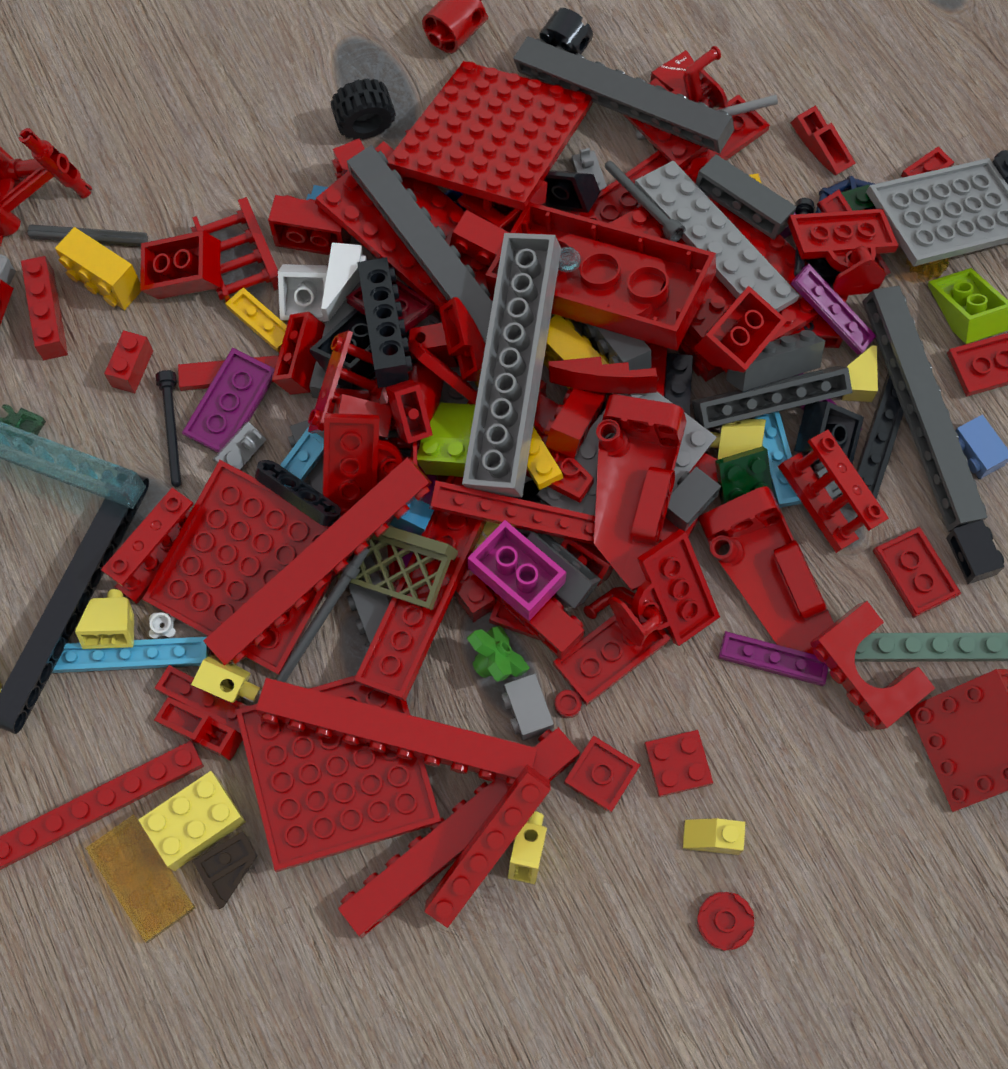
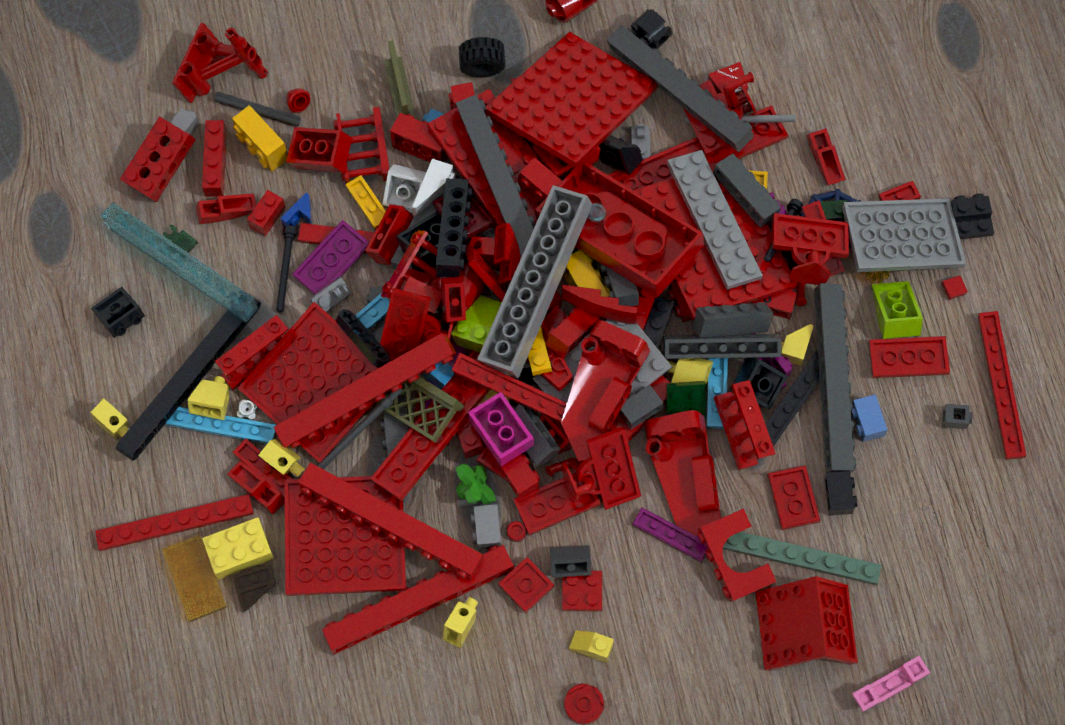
camera: 15 degrees right, 0 degrees up
red brick [424,765,551,928] -> none
dark grey piece [605,161,686,242] -> none
red slope [694,286,787,373] -> none
magenta tile [790,264,876,355] -> none
none -> red slope [196,193,257,224]
none -> blue slope [281,192,312,226]
none -> red brick [286,88,311,113]
none -> olive fence [384,40,416,119]
none -> dark grey brick [550,545,591,577]
none -> magenta plate [773,355,792,376]

